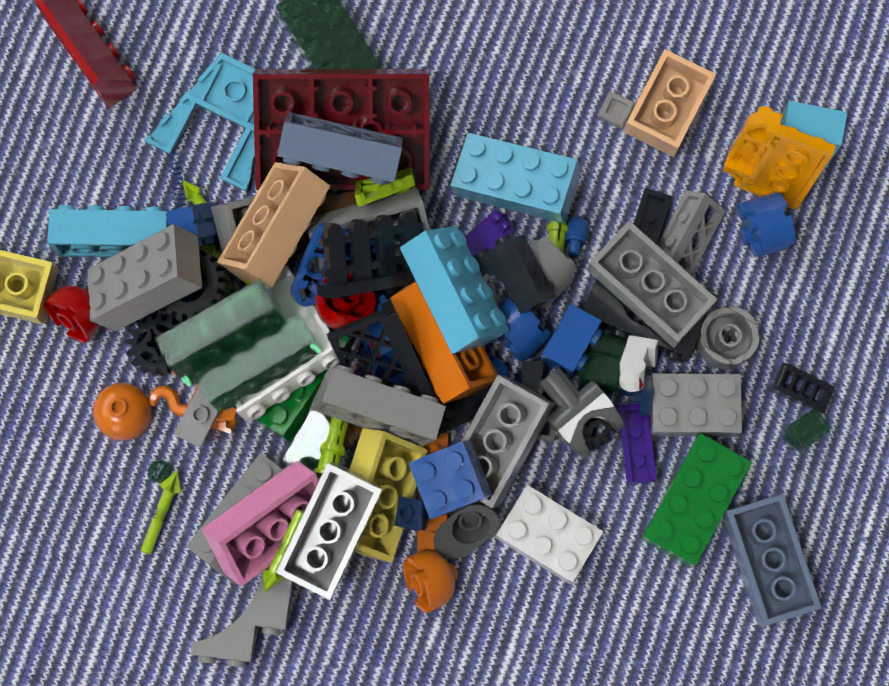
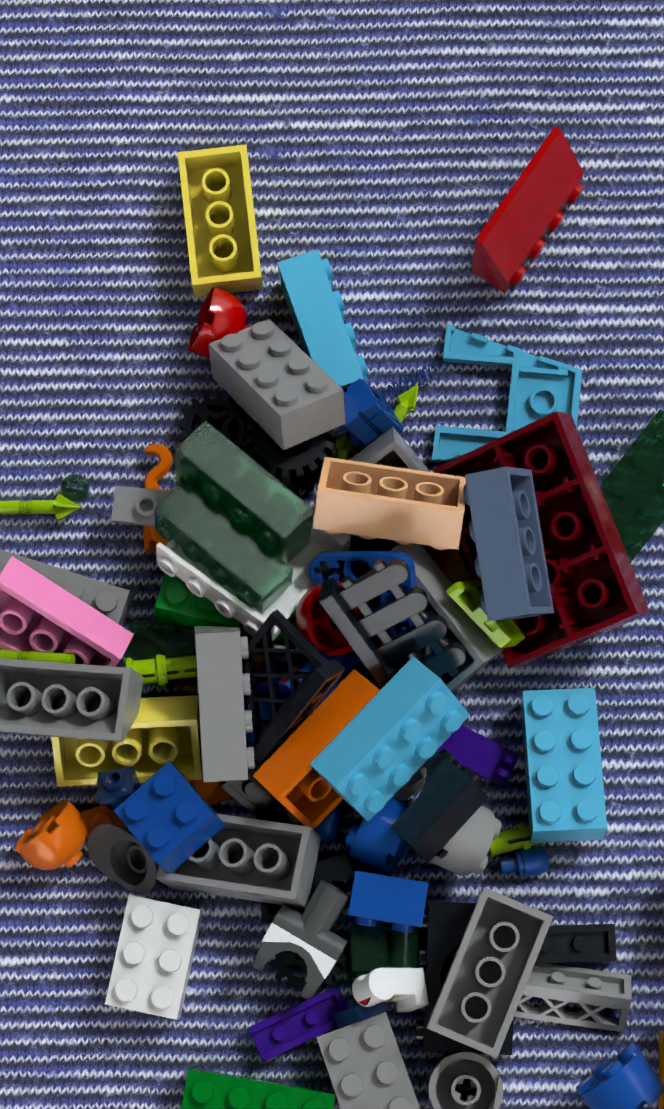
camera: 75 degrees right, 0 degrees up
orange cylinder [93,383,152,441] -> none

